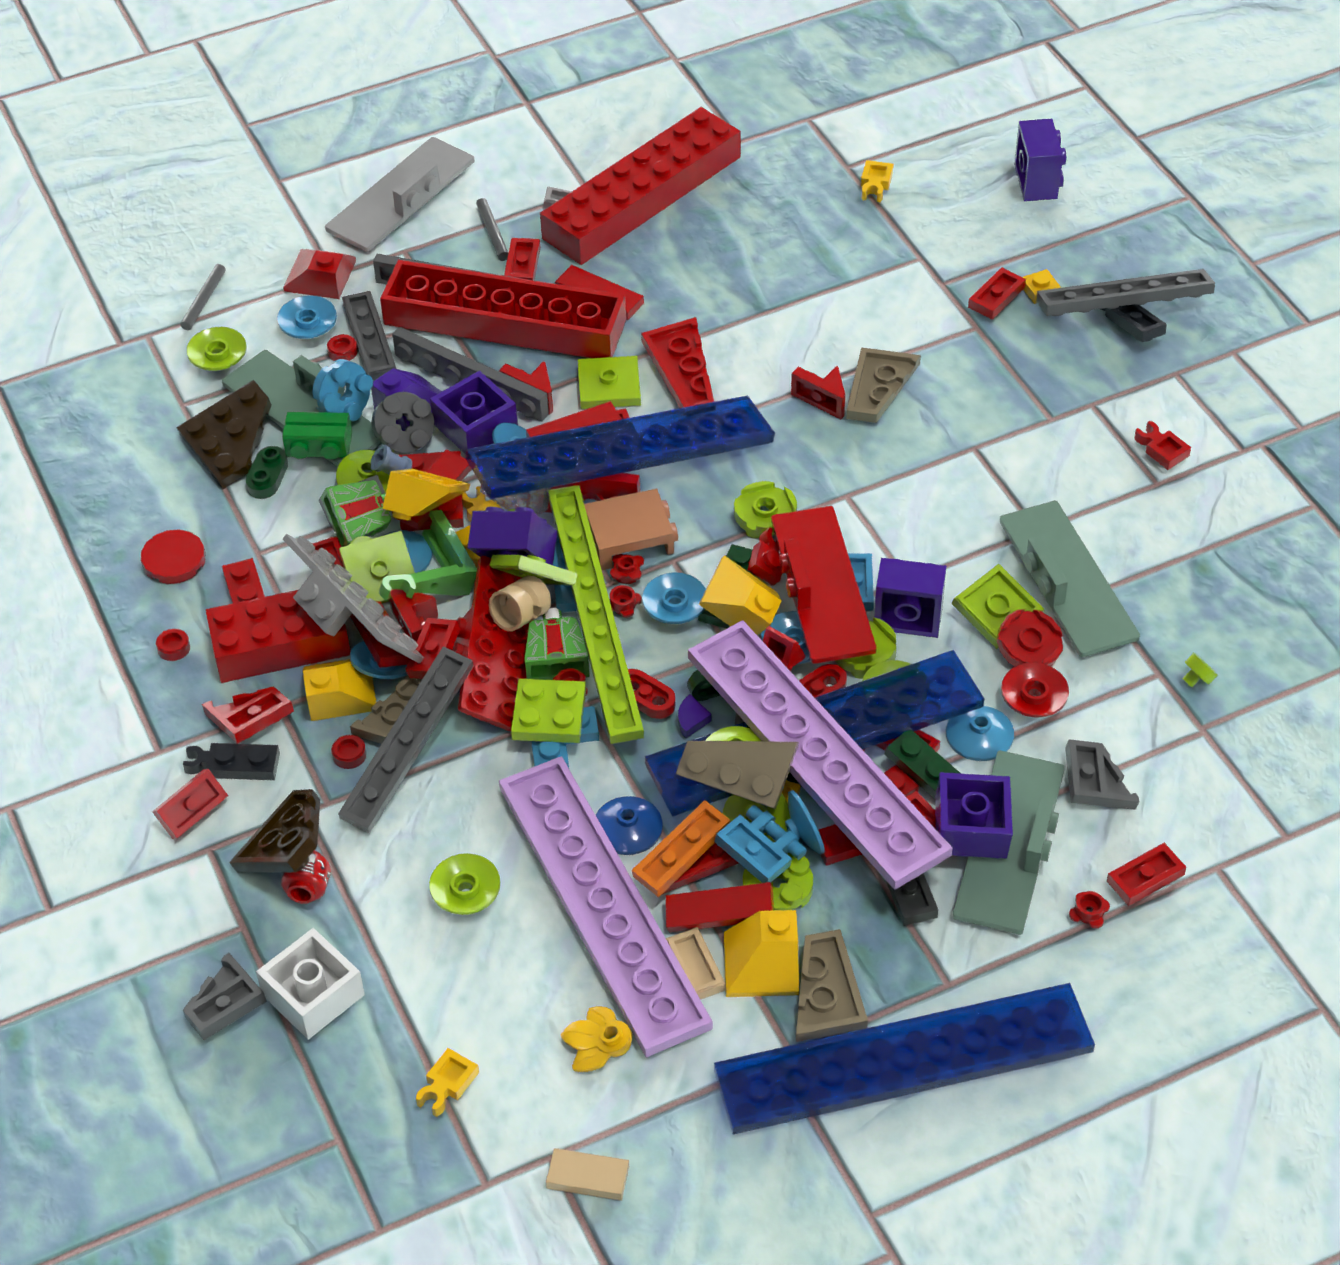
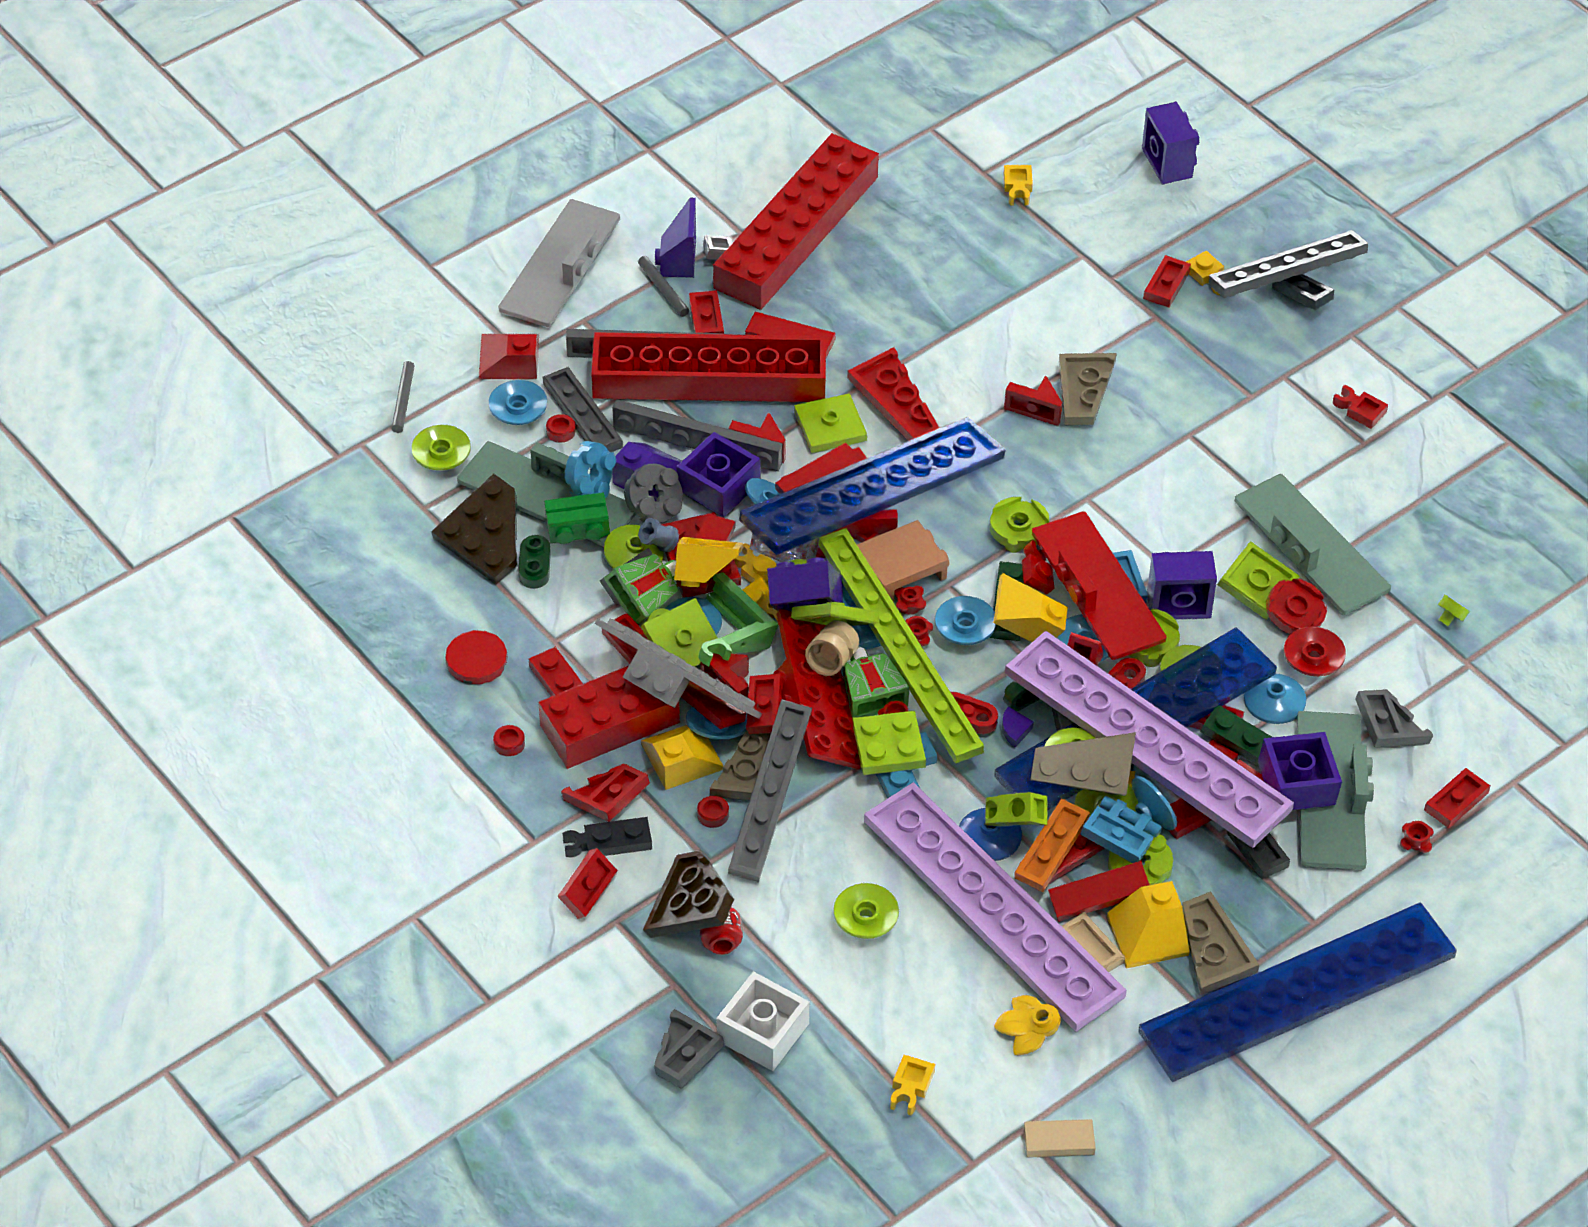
camera: 15 degrees left, 0 degrees up
none -> dark purple slope [655,197,696,278]
none -> lime leg [985,792,1047,826]

